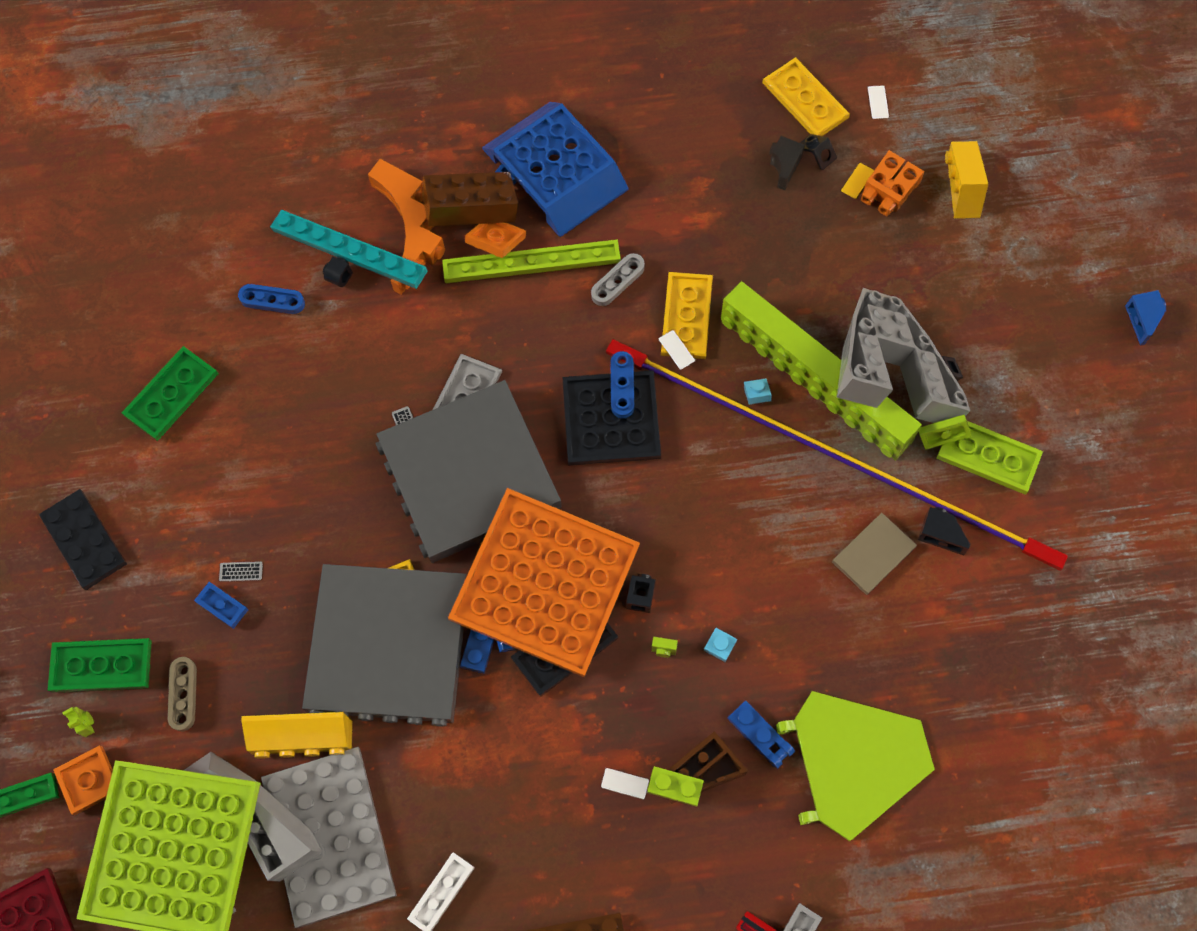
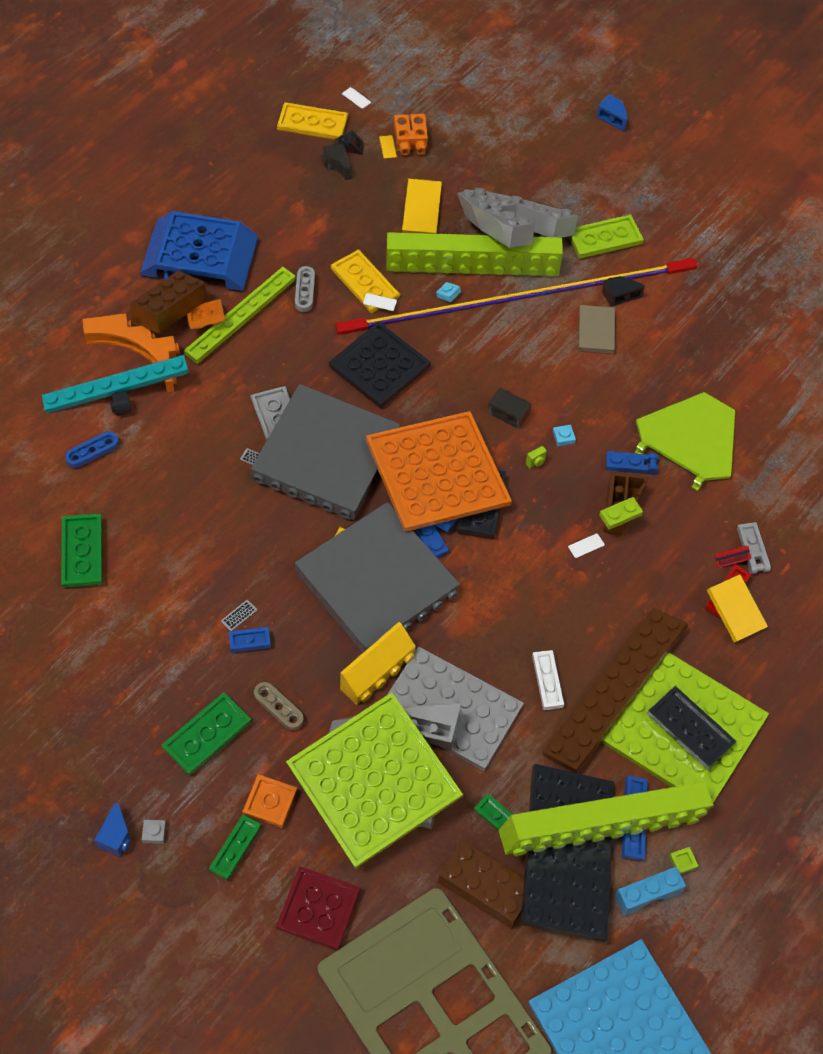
camera: 50 degrees left, 10 degrees down
black plate [39,489,127,590] -> none
lime plate [62,707,95,737] -> none
blue plate [611,351,634,418] -> none
black brick [626,574,656,613] -> none
lime plate [919,414,972,450] -> none
yellow wedge [945,141,988,218] -> none
none -> yellow tile [402,179,442,234]
none -> clear smoke brick [488,388,532,429]

